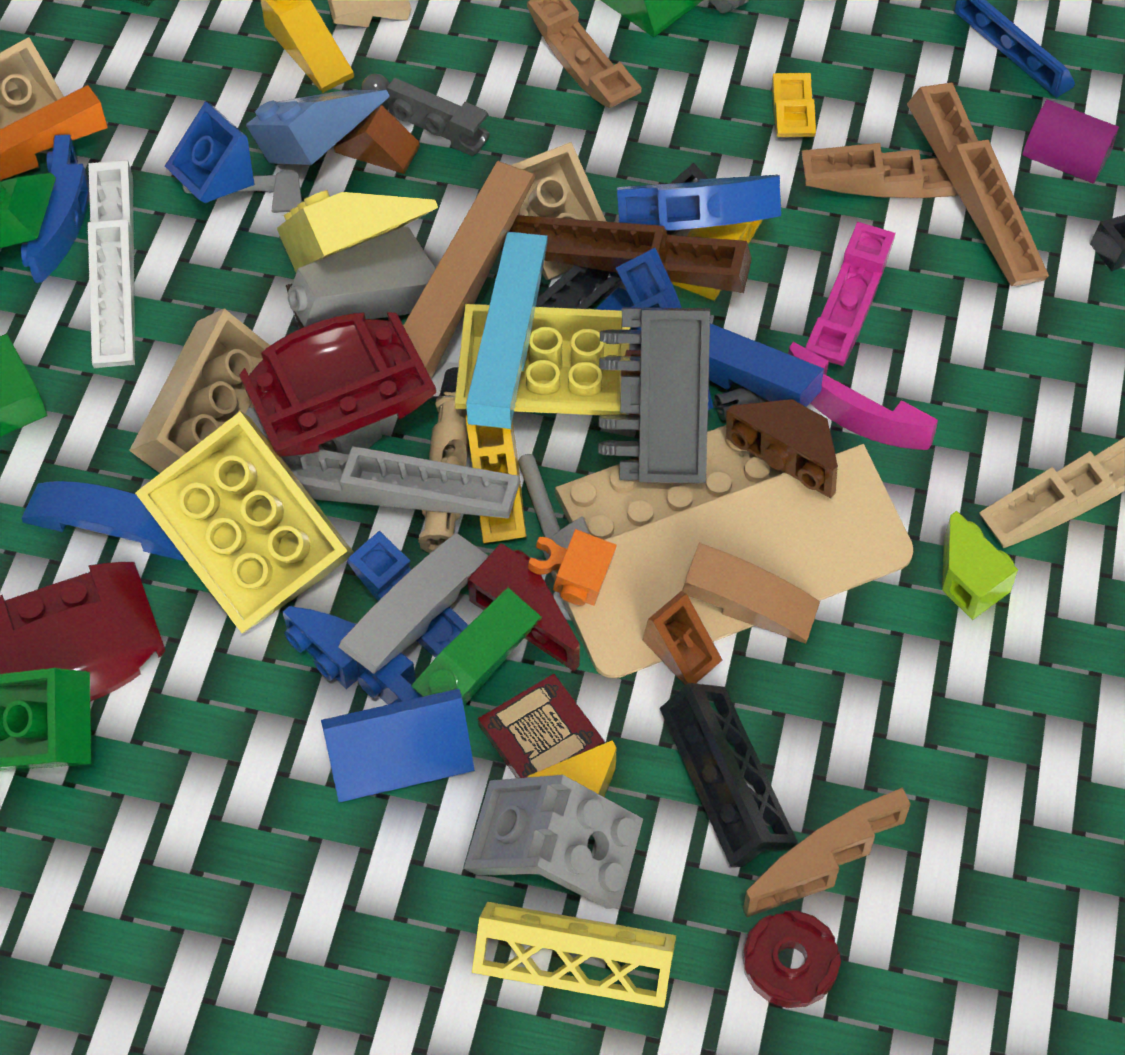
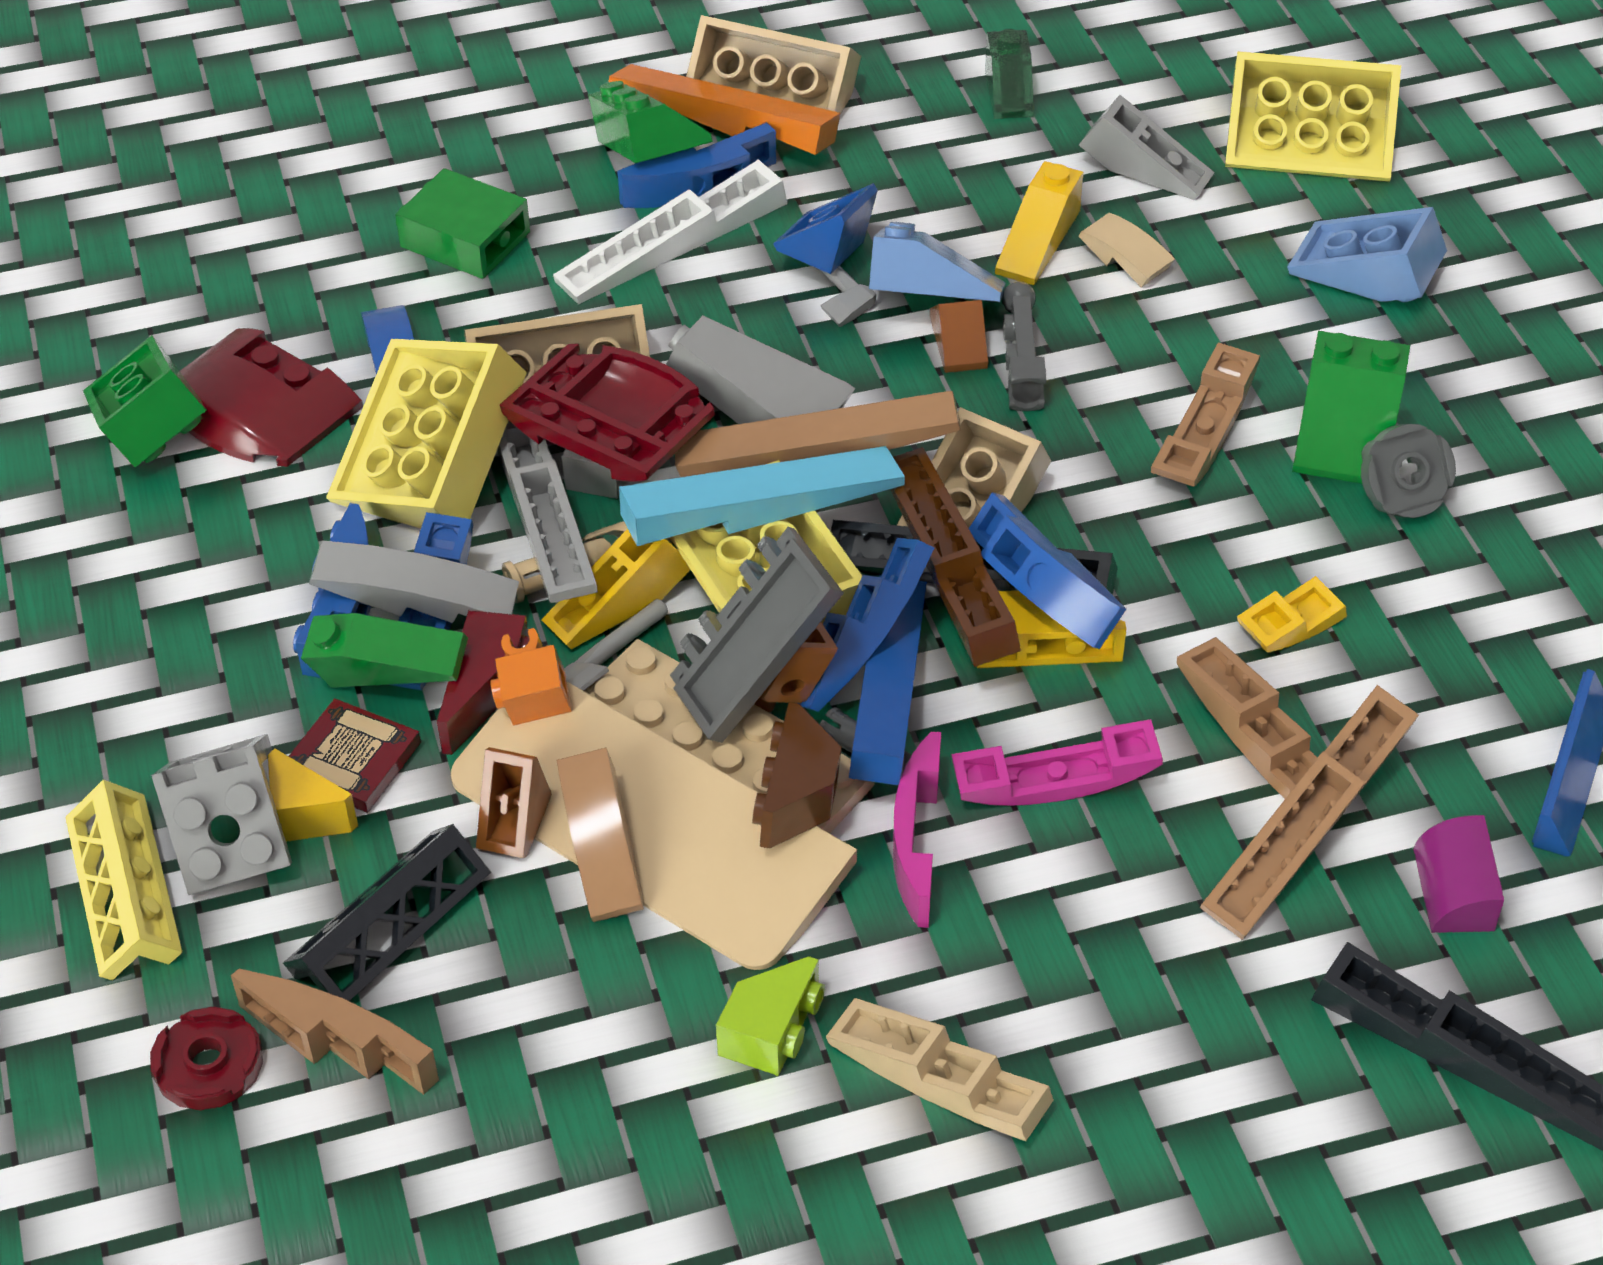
camera: 60 degrees right, 10 degrees down
light yellow slope [276,190,438,272] -> none
blue tile [321,689,475,802] -> none

